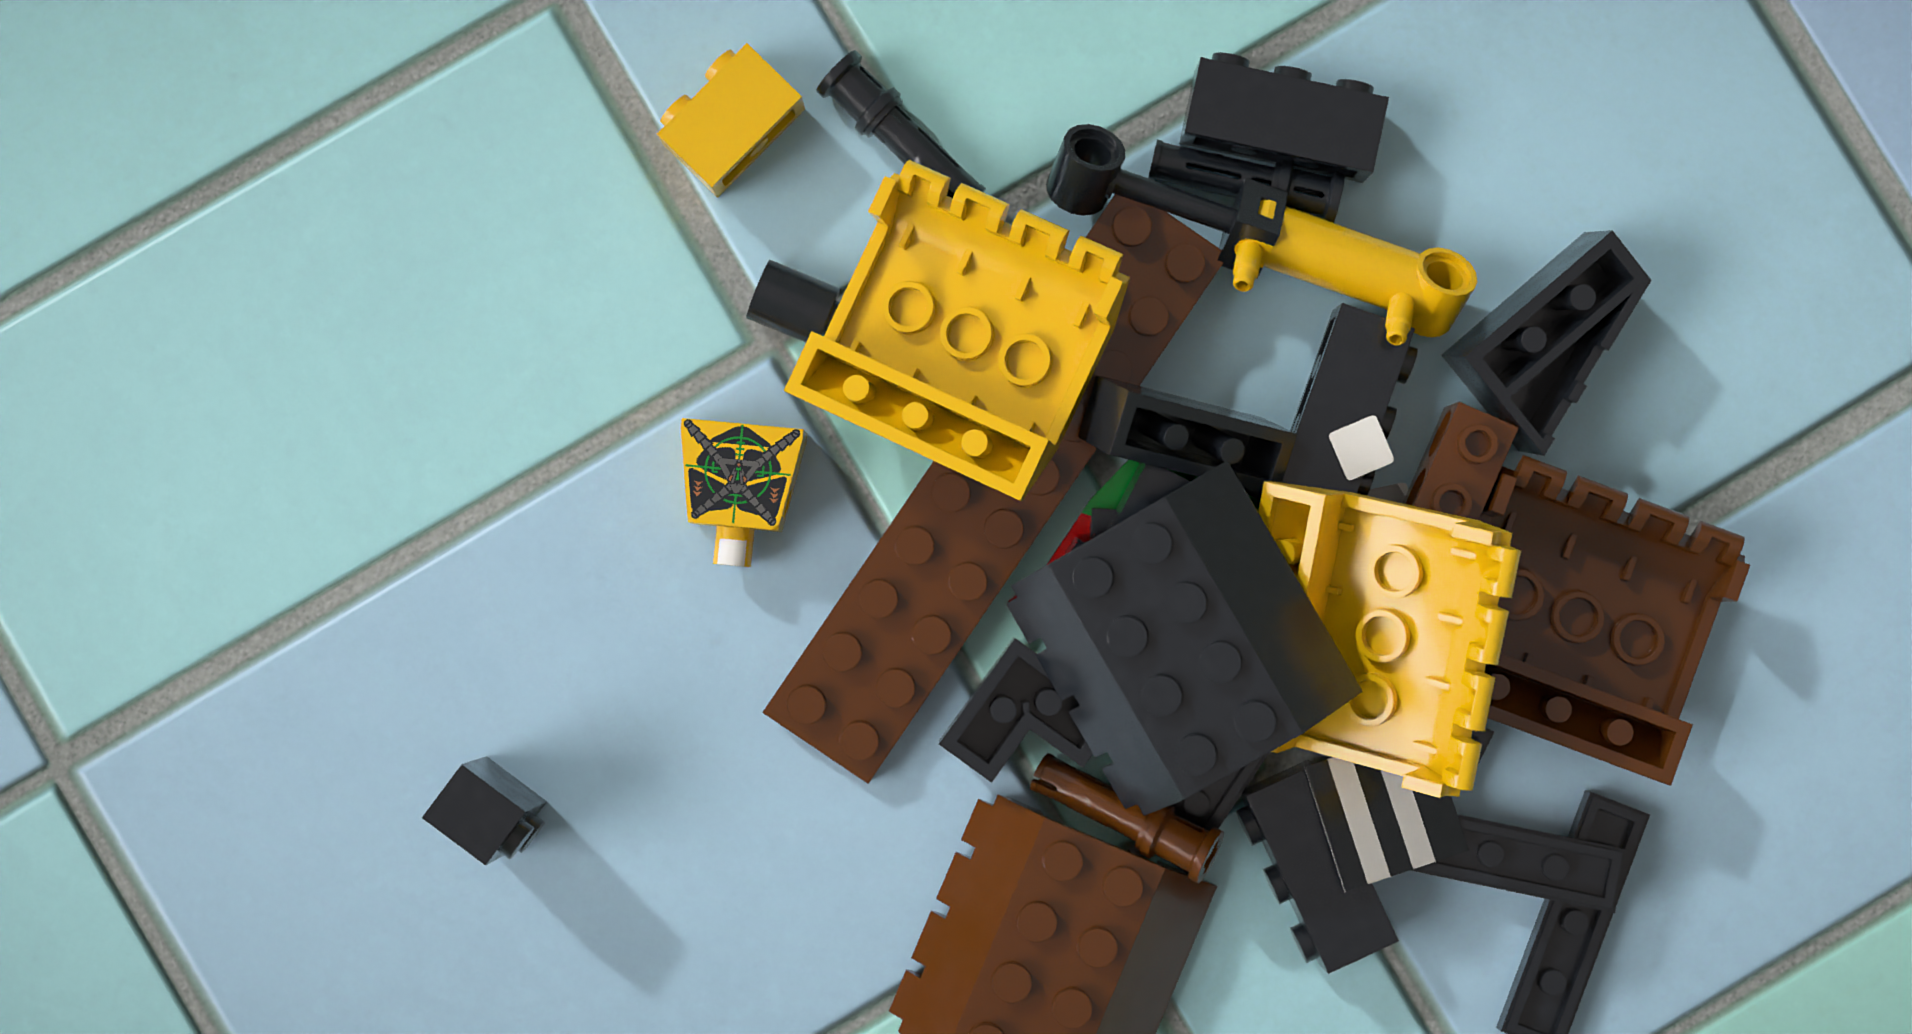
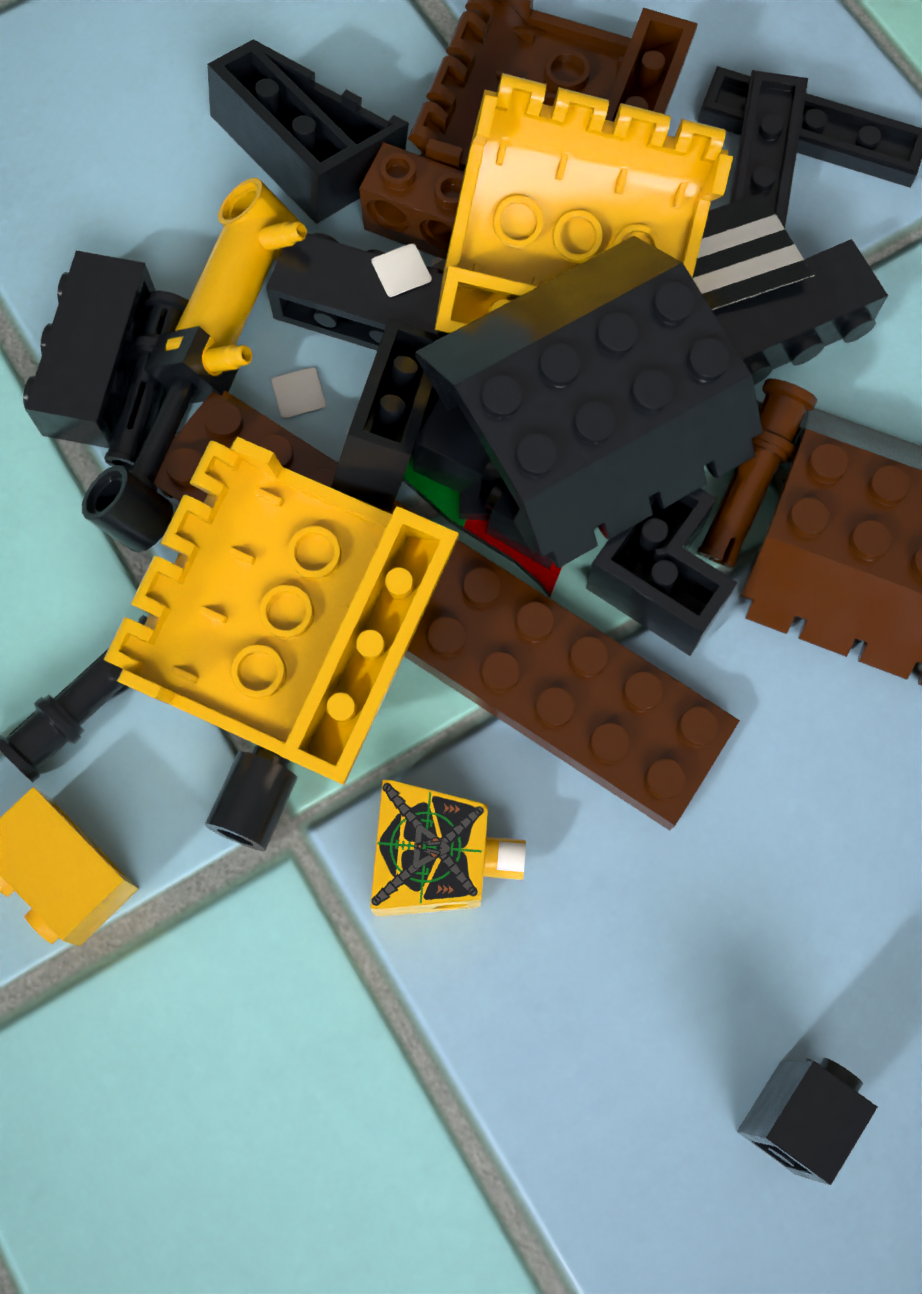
camera: 90 degrees left, 15 degrees down
none -> white sticker [271,367,326,418]

